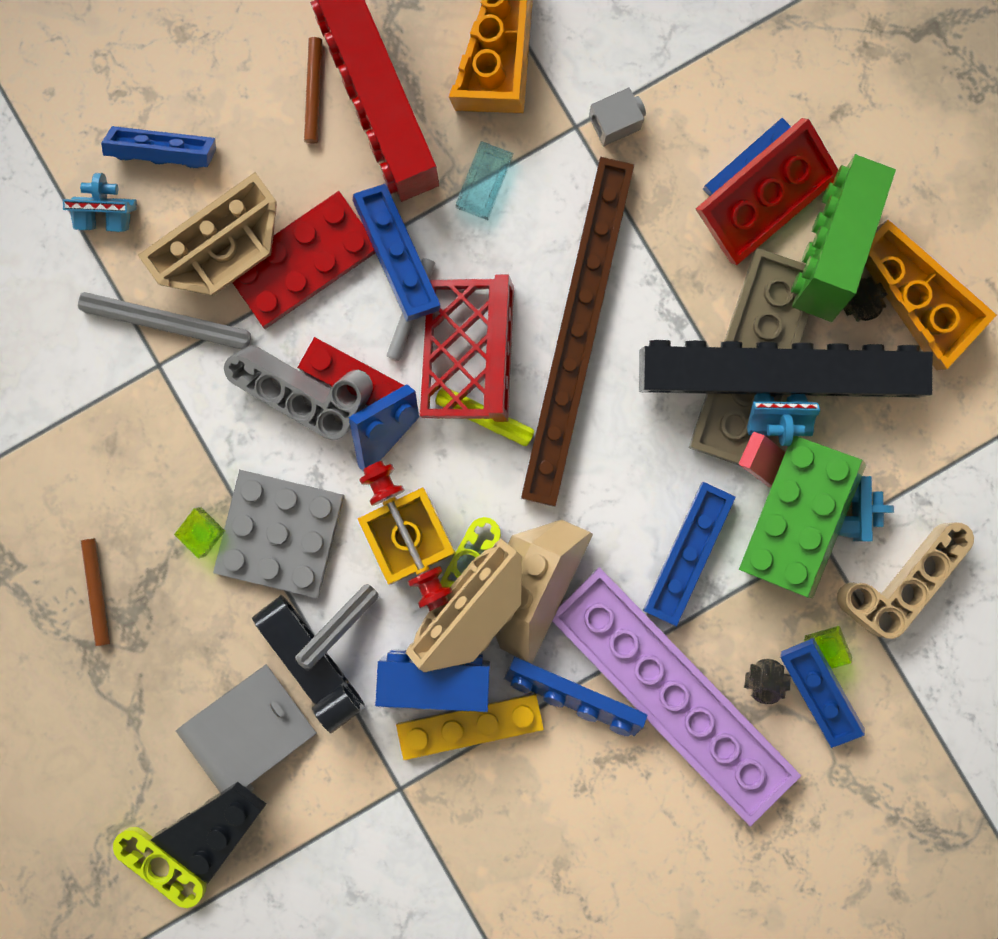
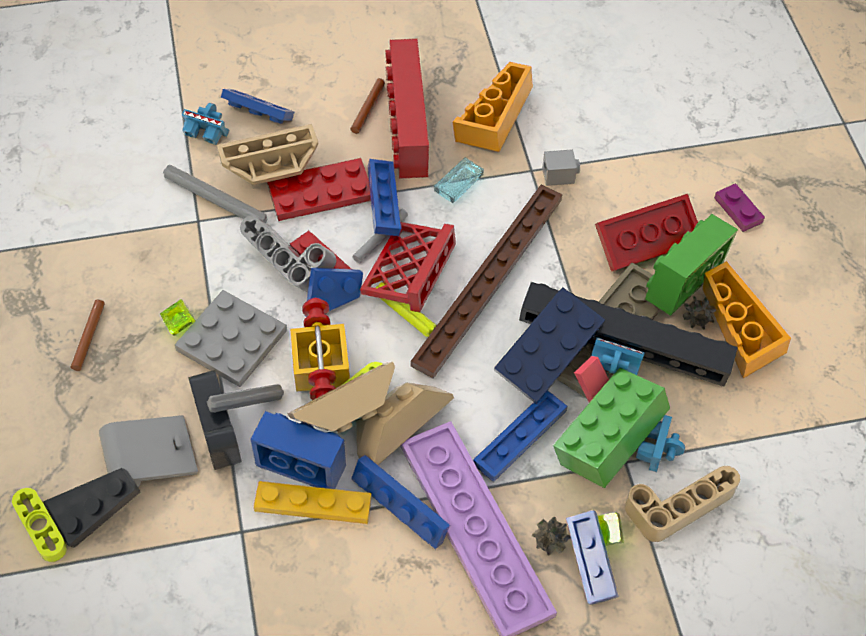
camera: 20 degrees right, 30 degrees down
none -> dark blue plate [494,287,605,404]
none -> magenta plate [714,183,765,232]

